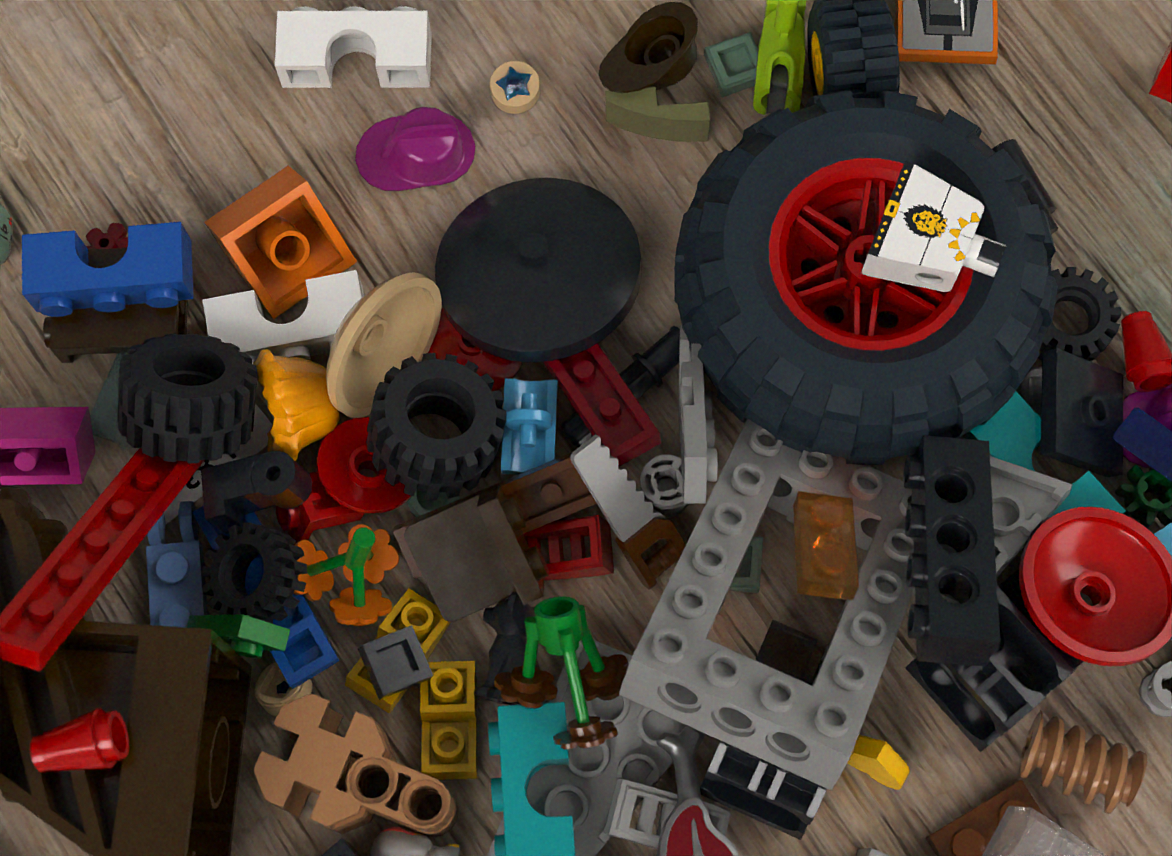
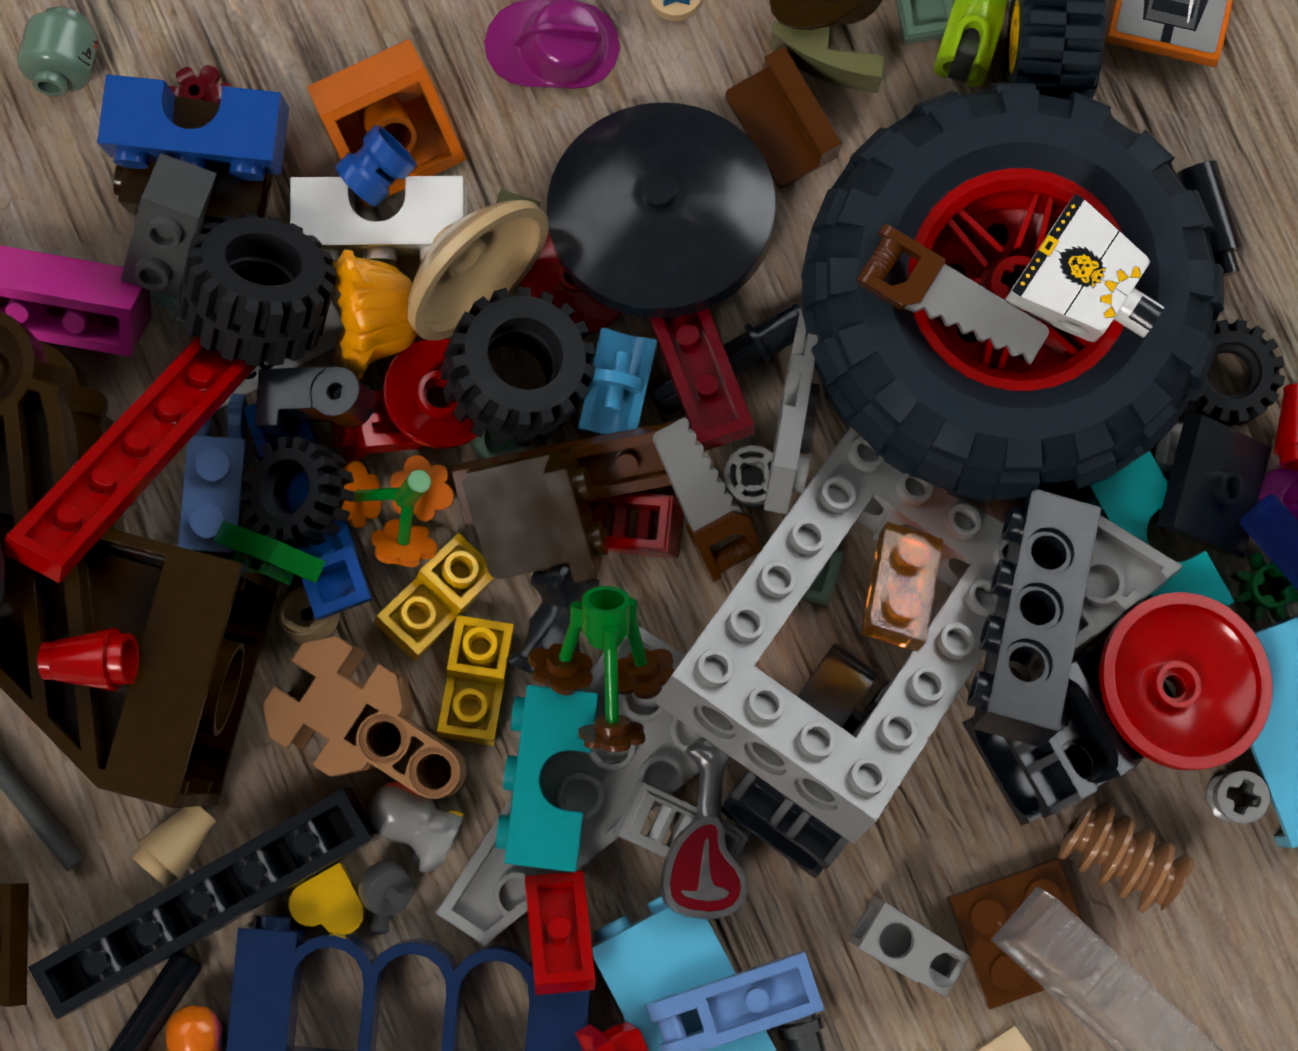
camera: 10 degrees right, 10 degrees up
black plate [358,625,433,700] -> none
yellow tile [847,734,910,790] -> none
none -> dark grey brick [121,153,217,299]
none -> blue wheel [335,125,417,207]
none -> reddish brown panel [725,46,842,188]
none -> light grey piece [856,224,1049,365]

